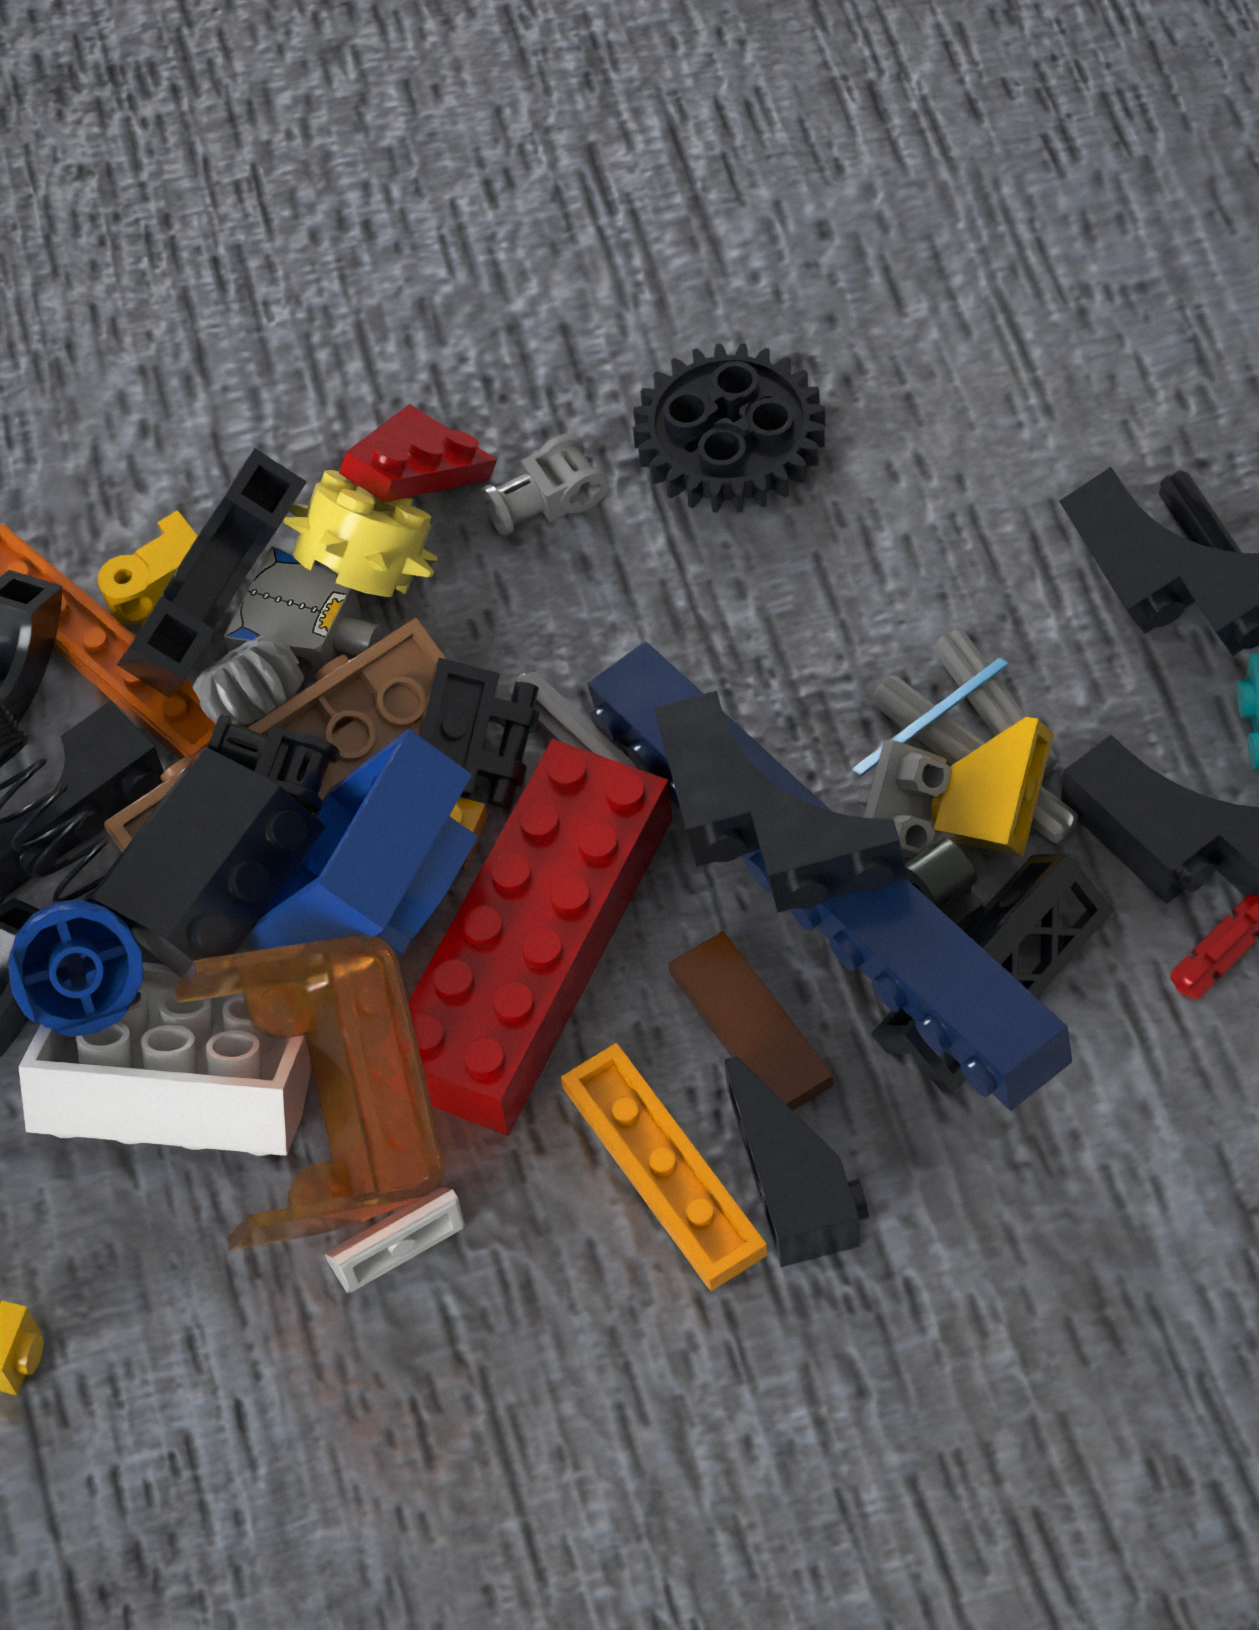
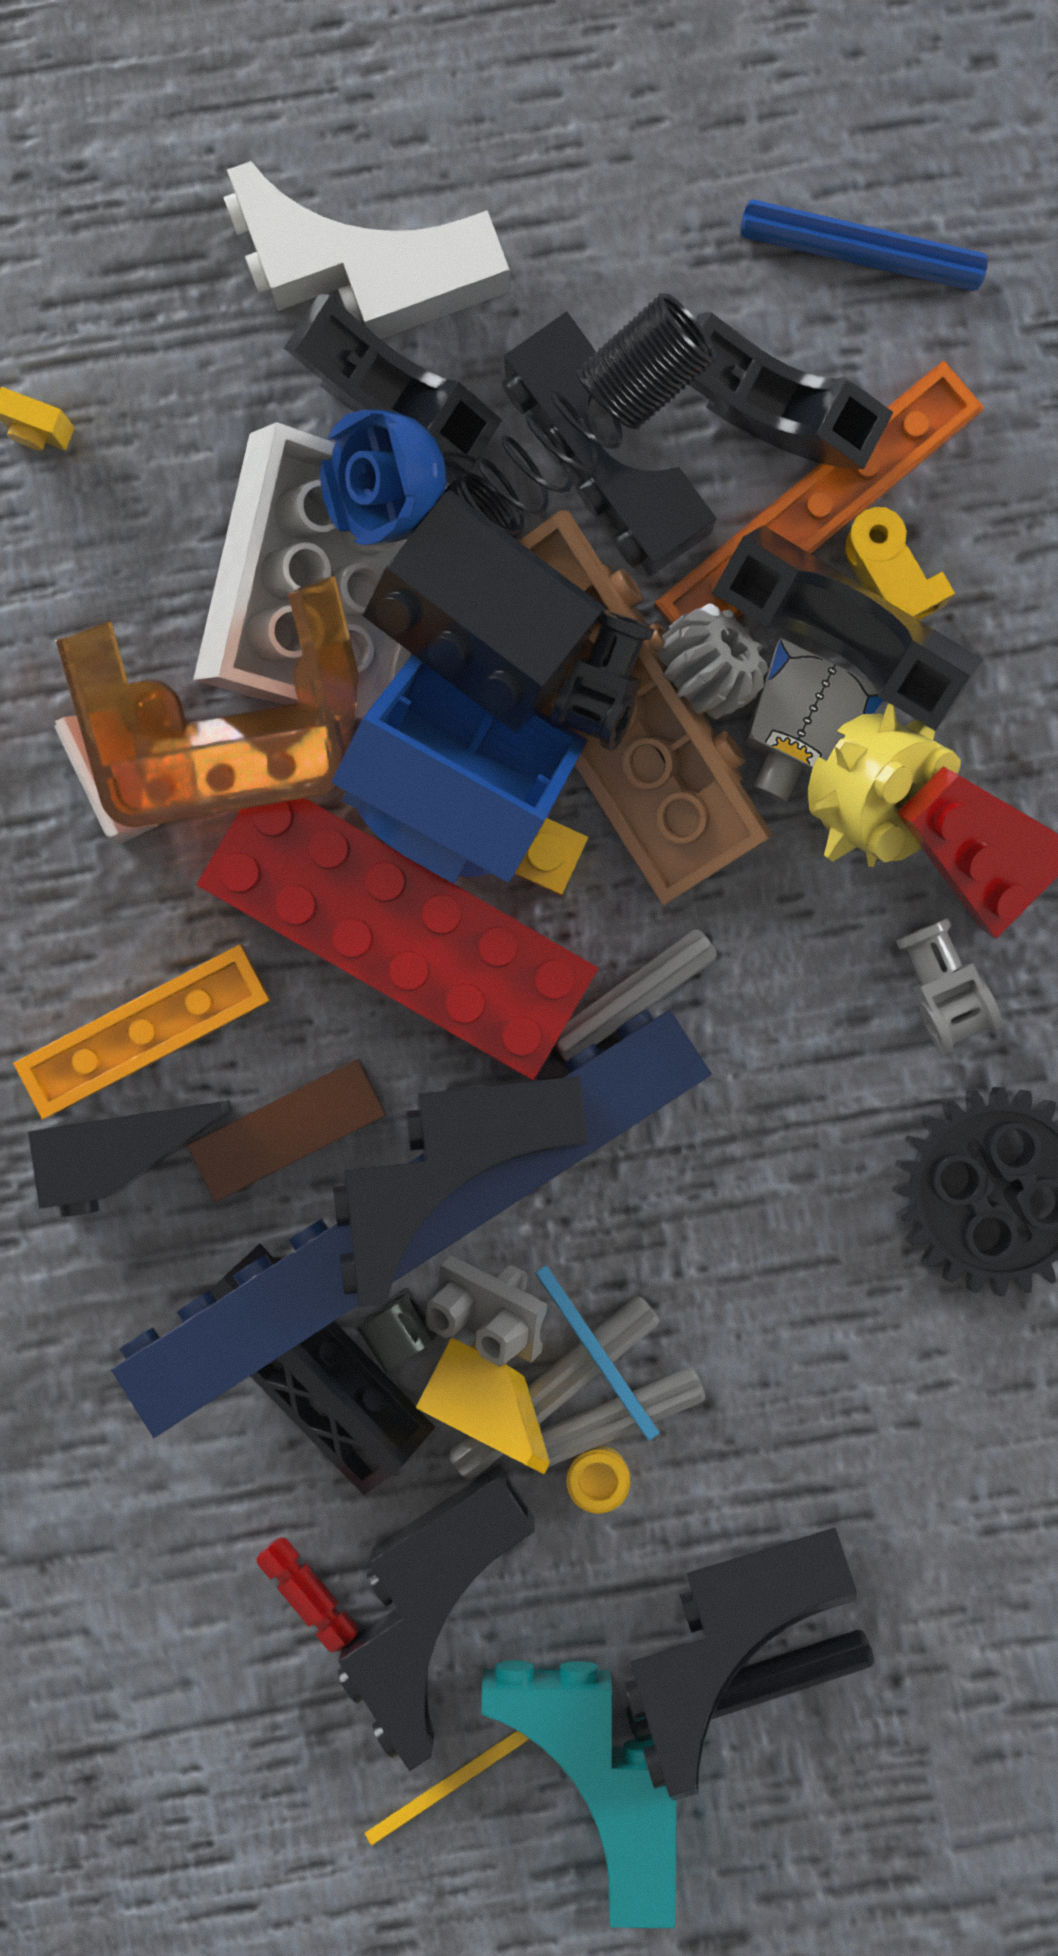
camera: 95 degrees right, 30 degrees up
black plate [419,657,540,809] -> none
none -> yellow tile [566,1445,630,1514]

